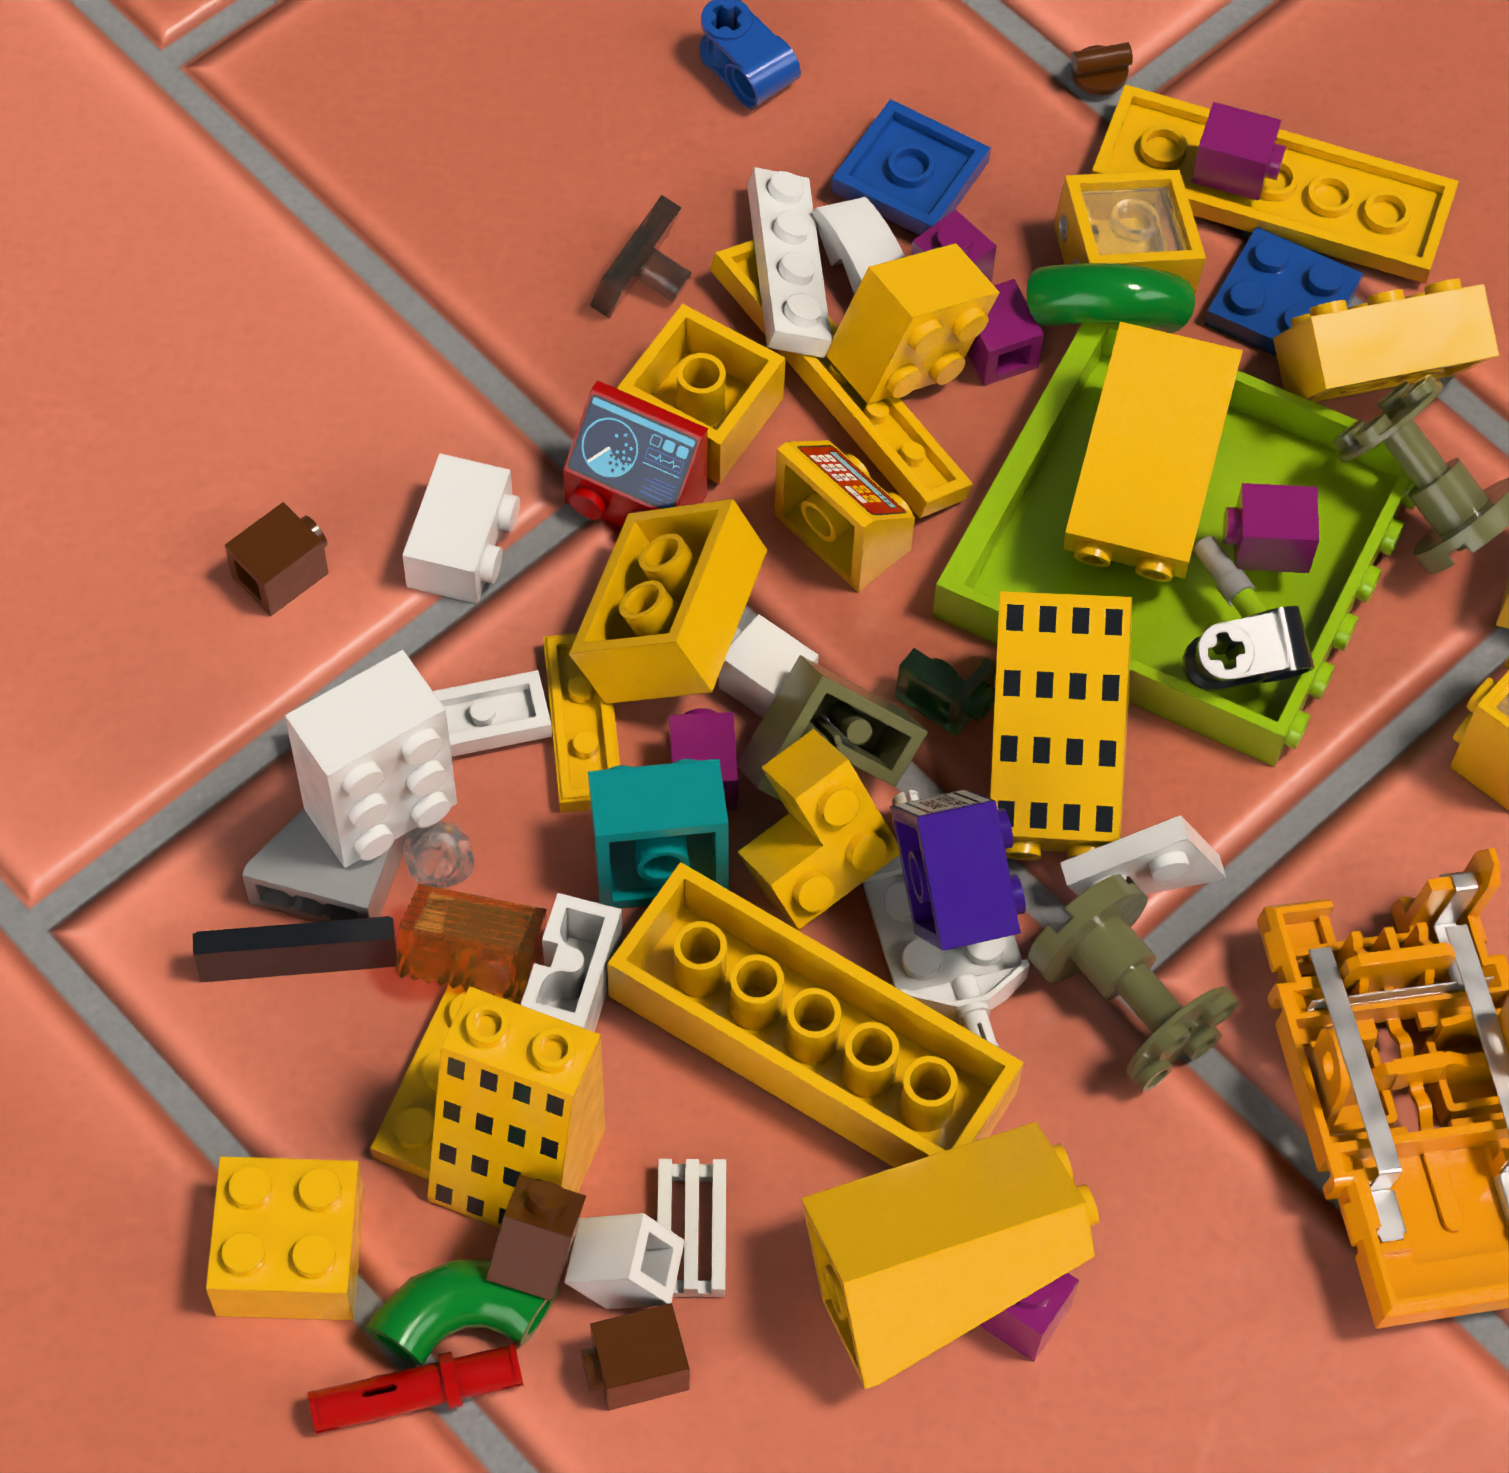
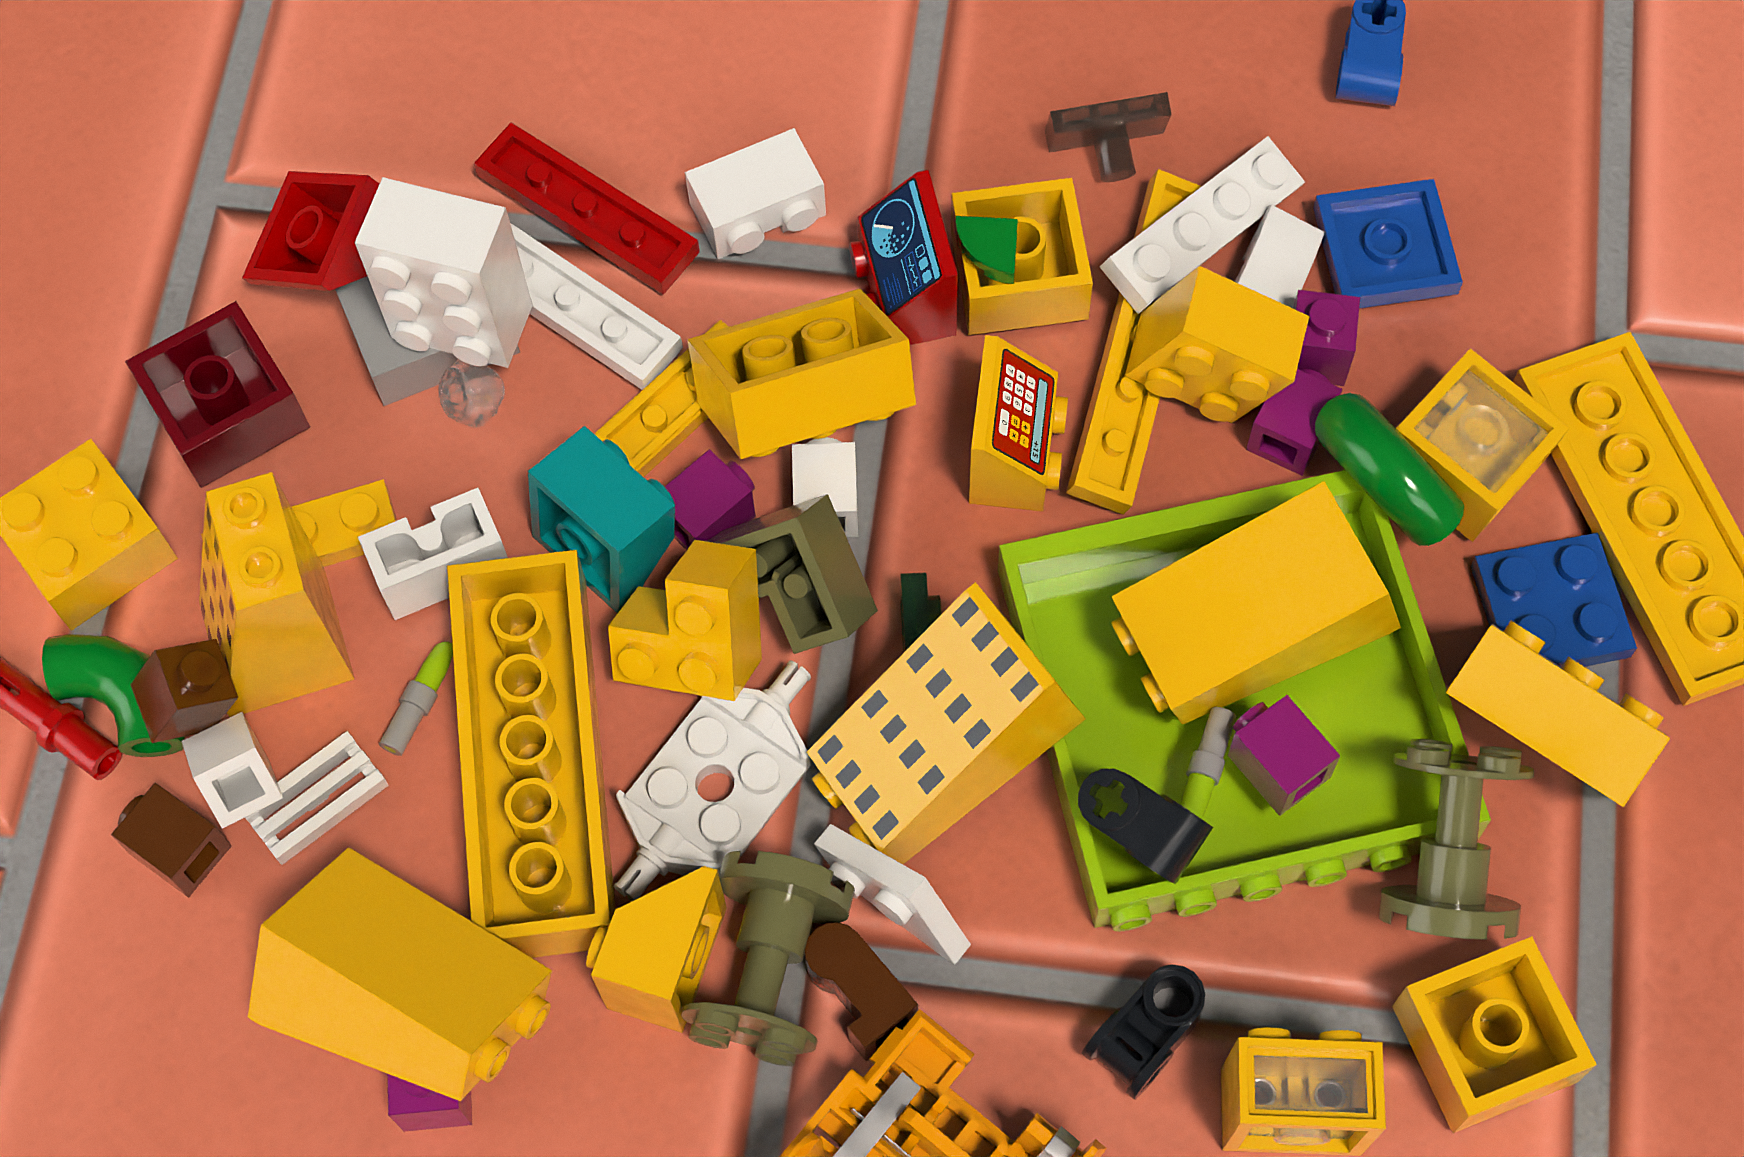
camera: 55 degrees right, 5 degrees up
black tile [193,916,399,983] -> none
reddish brown brick [225,502,329,616] -> none
clear orange brick [395,884,547,1002] -> none
dark purple brick [890,790,1026,951] -> none
reddish brown plate [1071,42,1133,96] -> none
magenta brick [1191,102,1286,201] -> none
none -> dark red brick [125,301,310,488]
none -> red slope [242,171,380,291]
none -> light grey piece [379,642,453,756]
none -> red plate [474,122,700,295]
none -> yellow slope [586,866,727,1033]
none -> reddish brown leg [805,922,918,1061]
none -> green tile [955,216,1018,284]
none -> black piece [1082,964,1205,1100]

